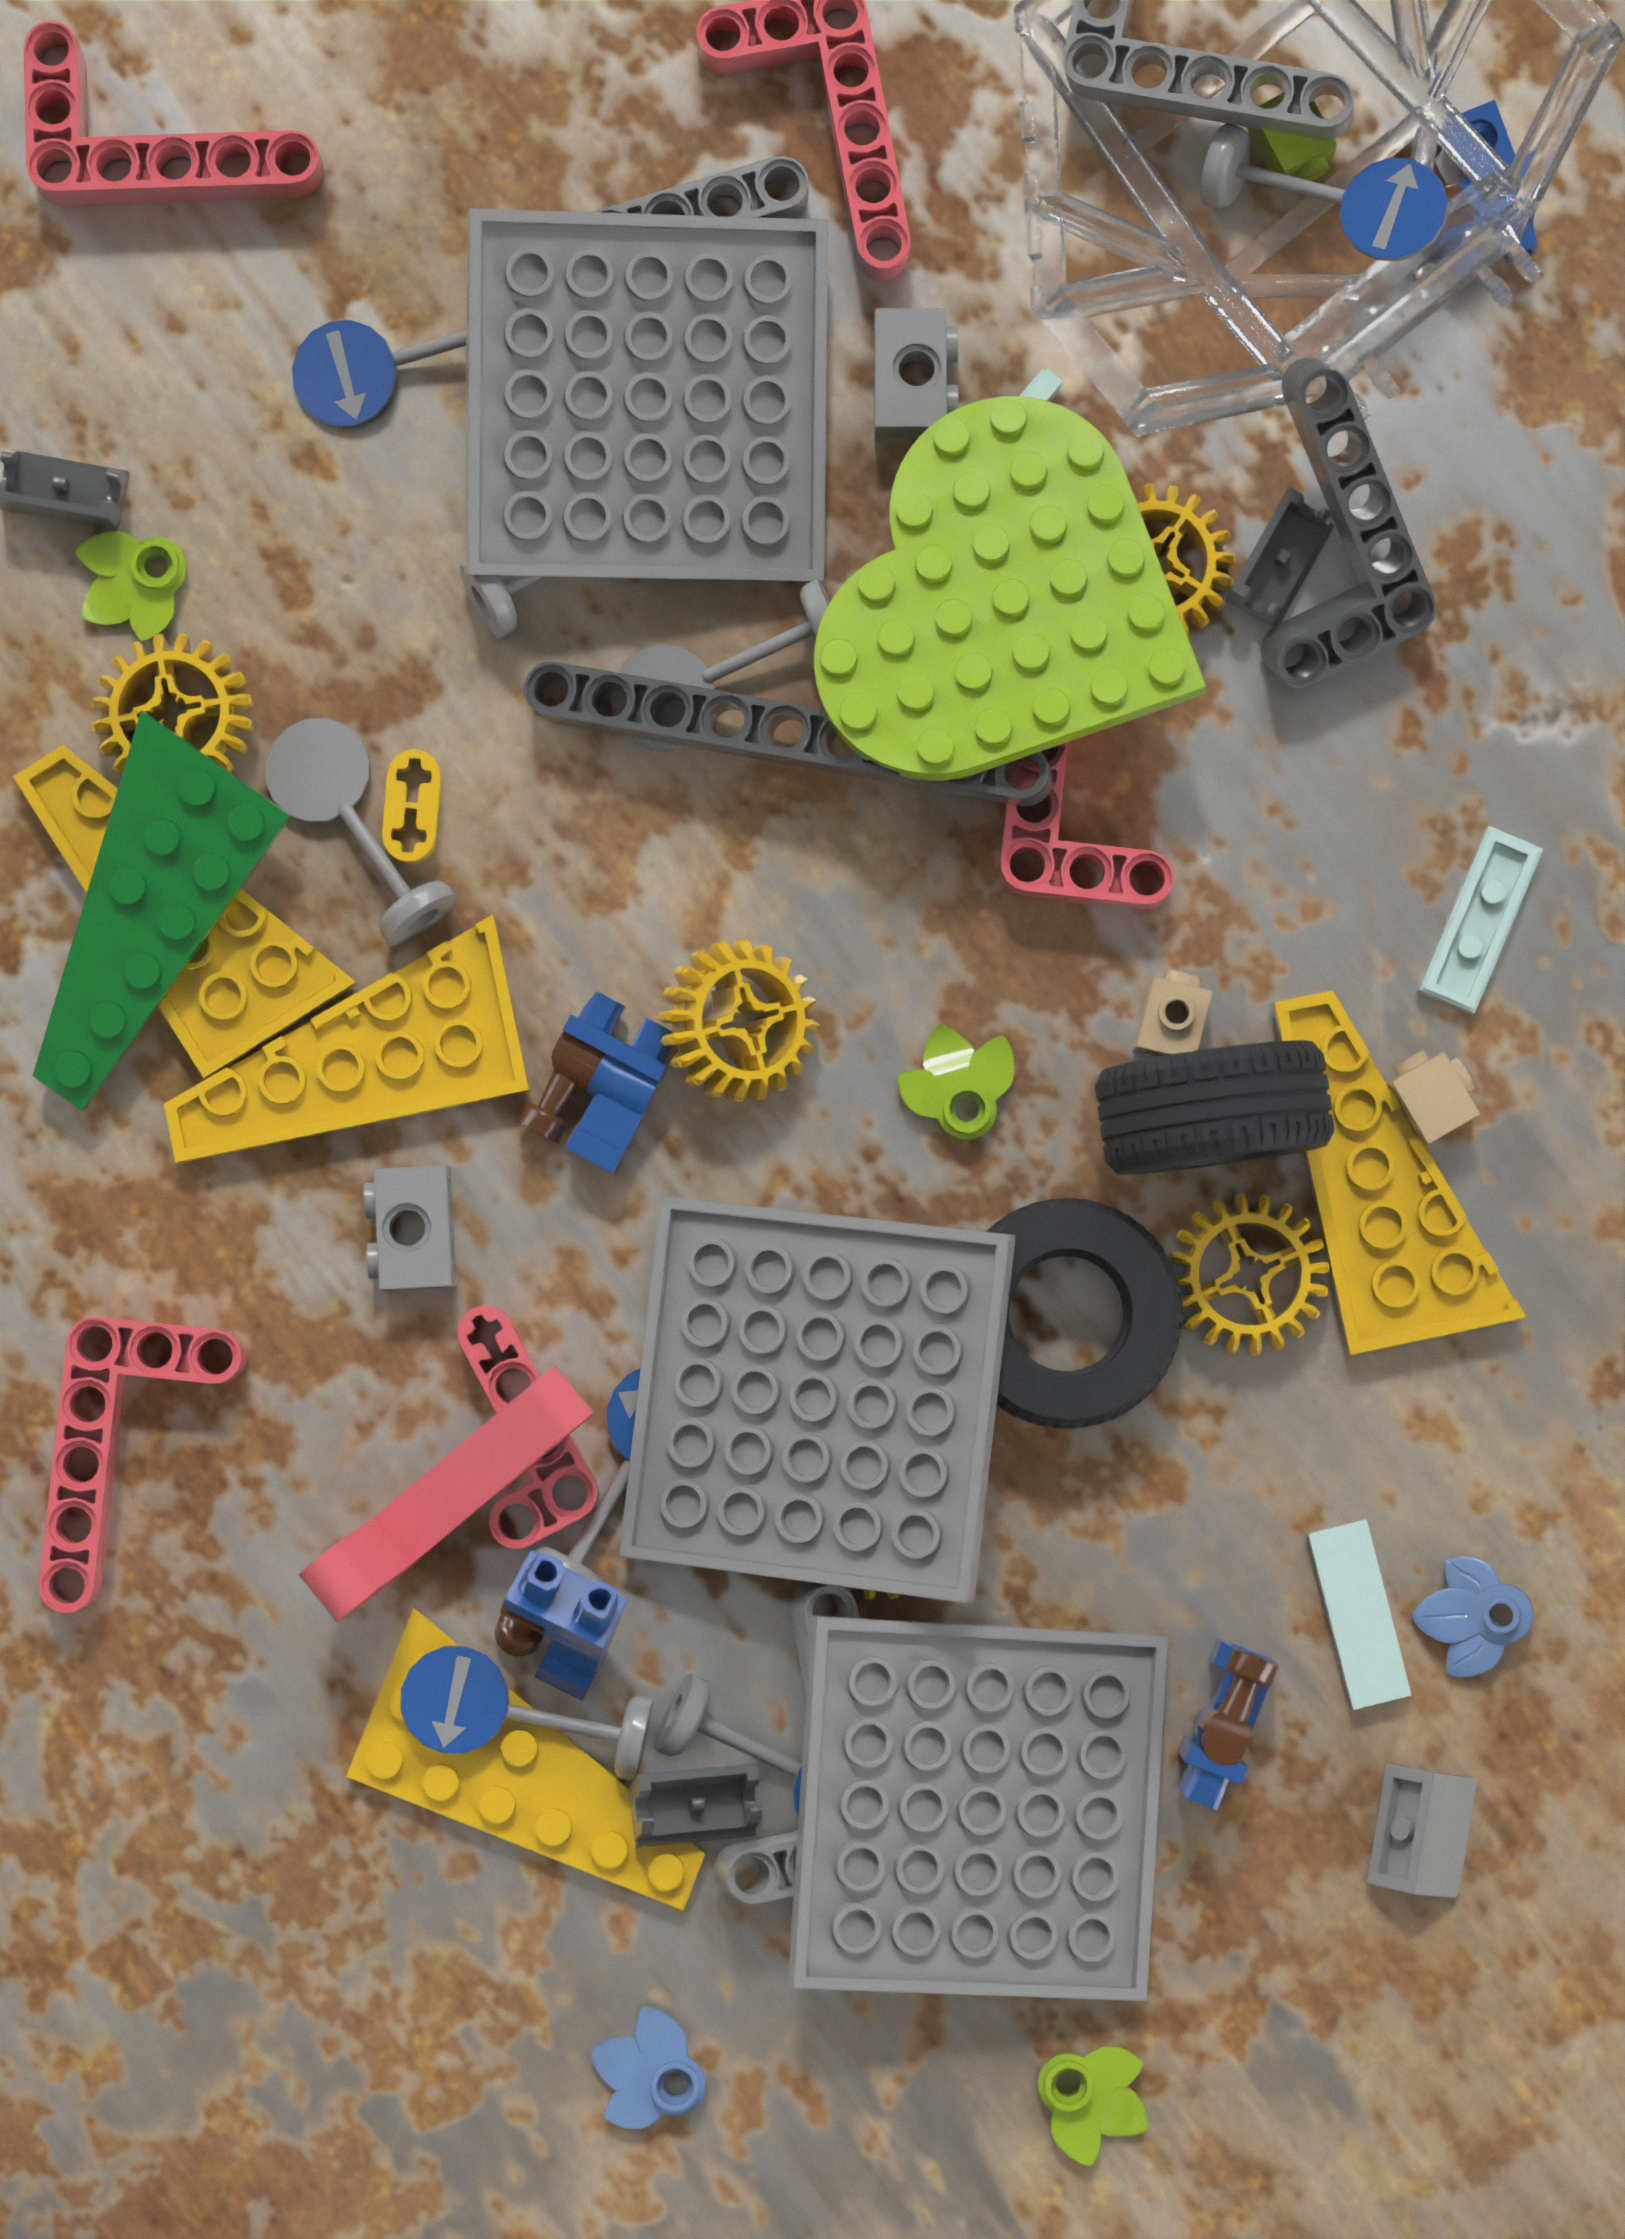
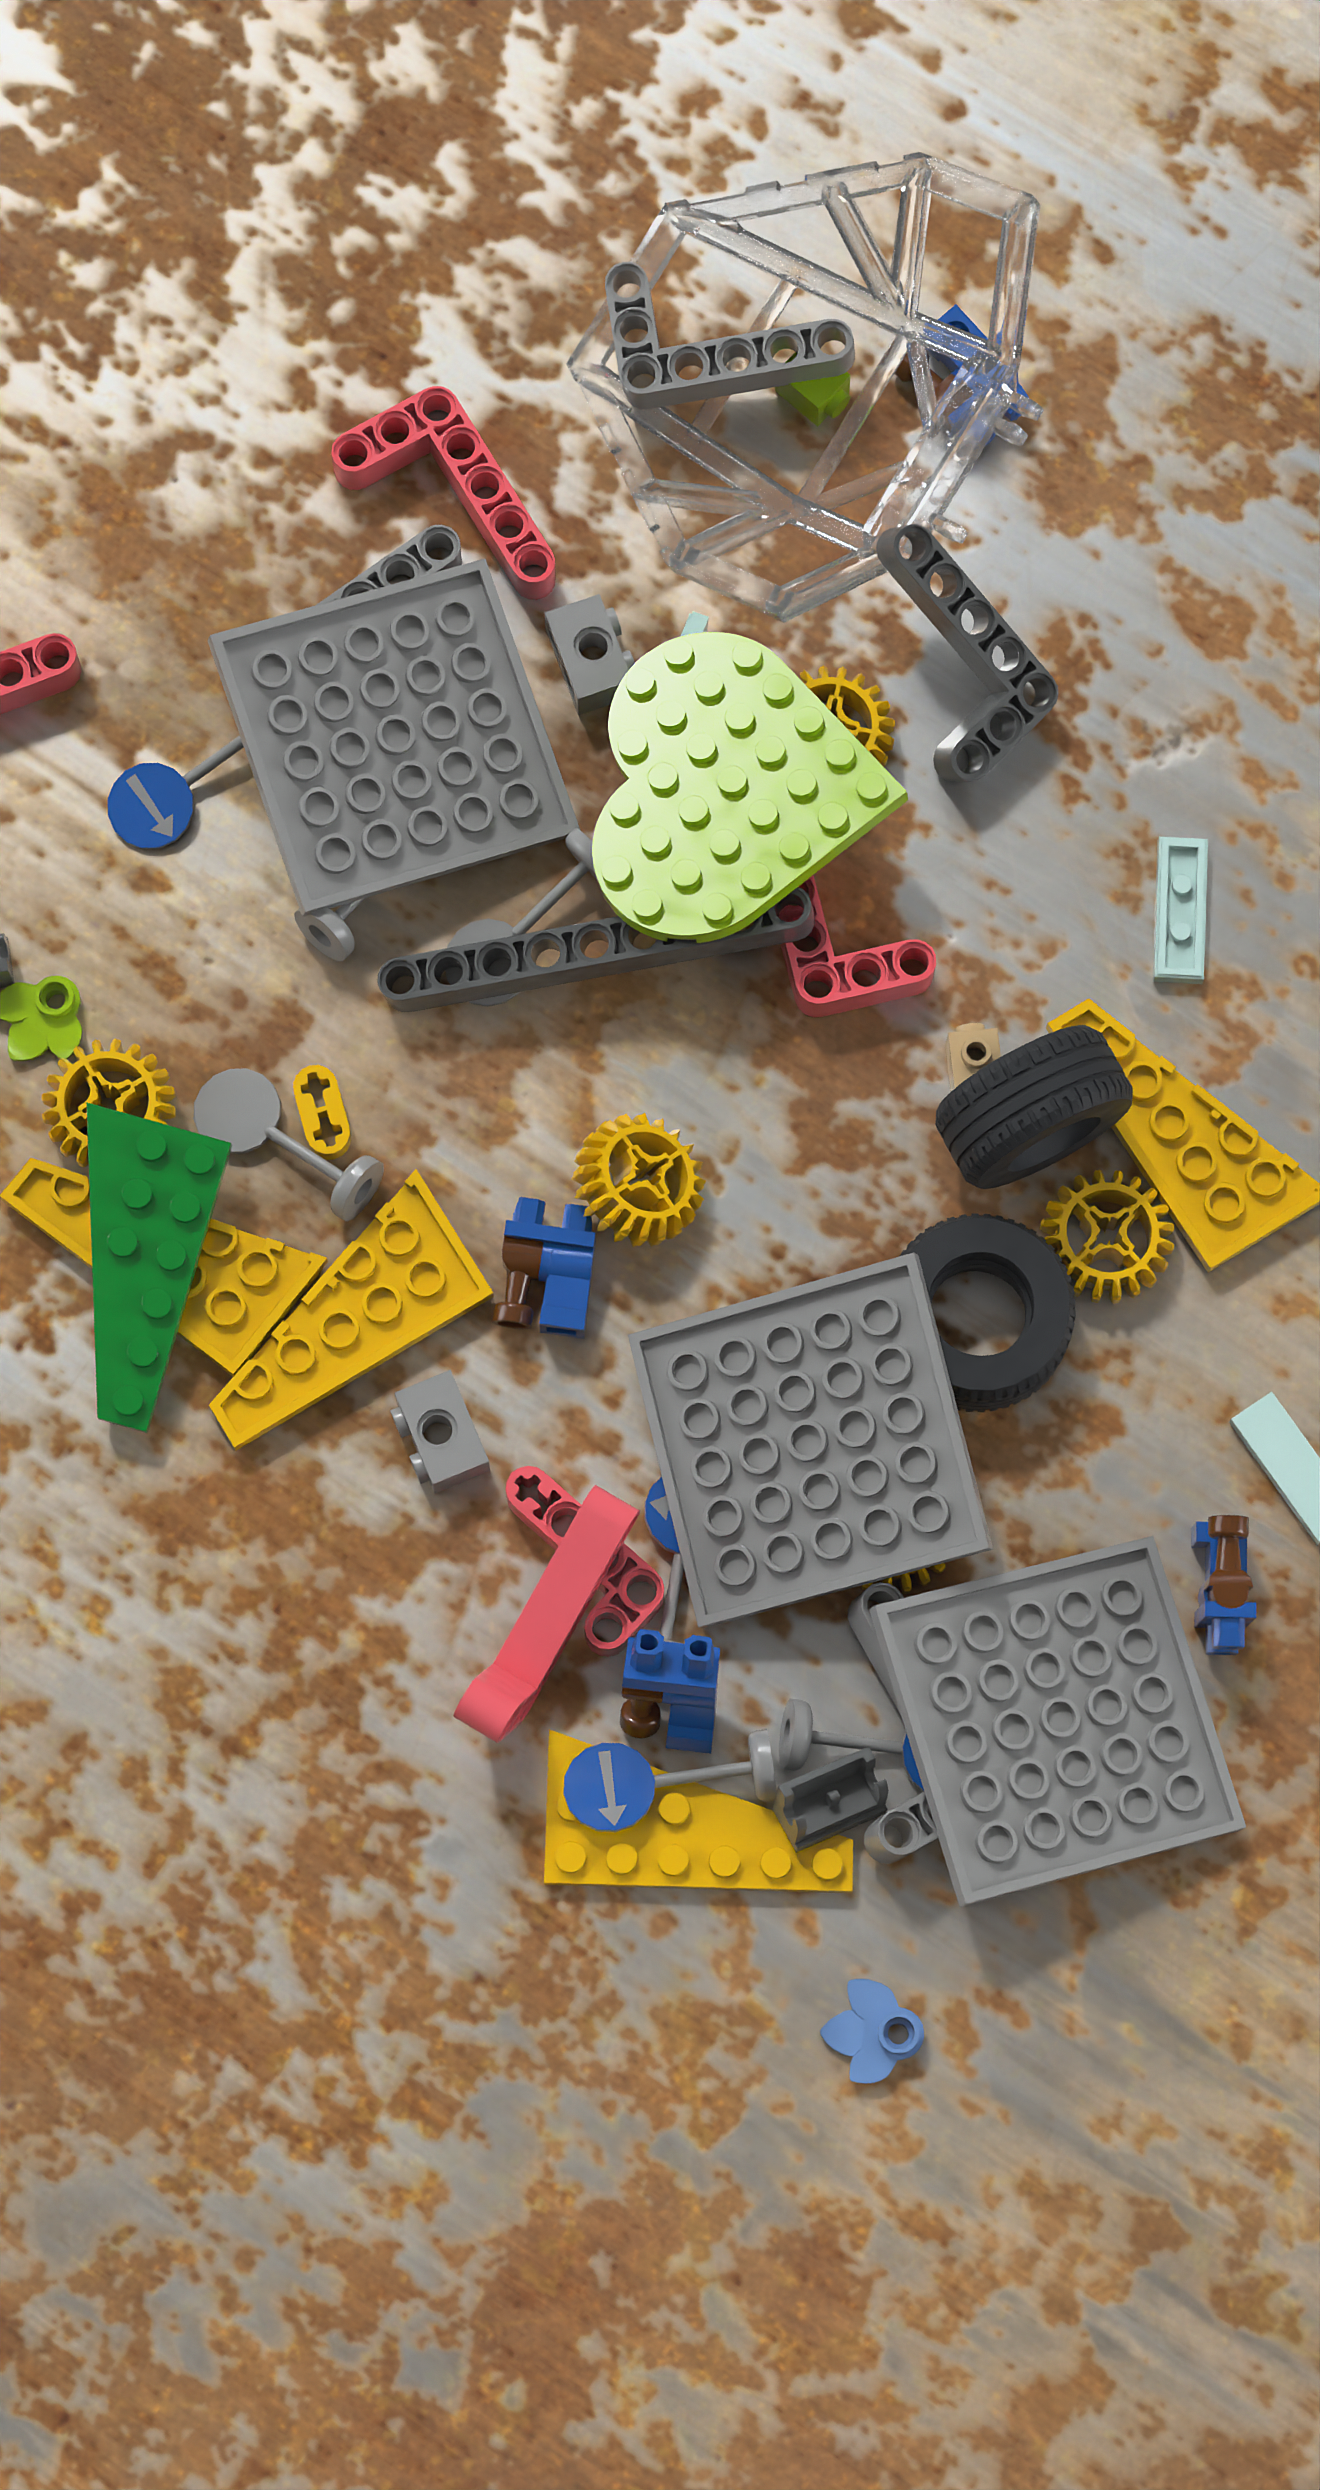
camera: 20 degrees left, 10 degrees down
coral beam [39,1317,248,1613] -> none
lime plate [897,1024,1015,1140] -> none
lime plate [1037,2046,1149,2167] -> none
piece [1200,123,1449,262] -> none
dark grey hinge [1225,487,1335,627] -> none
tan brick [1387,1049,1480,1145] -> none

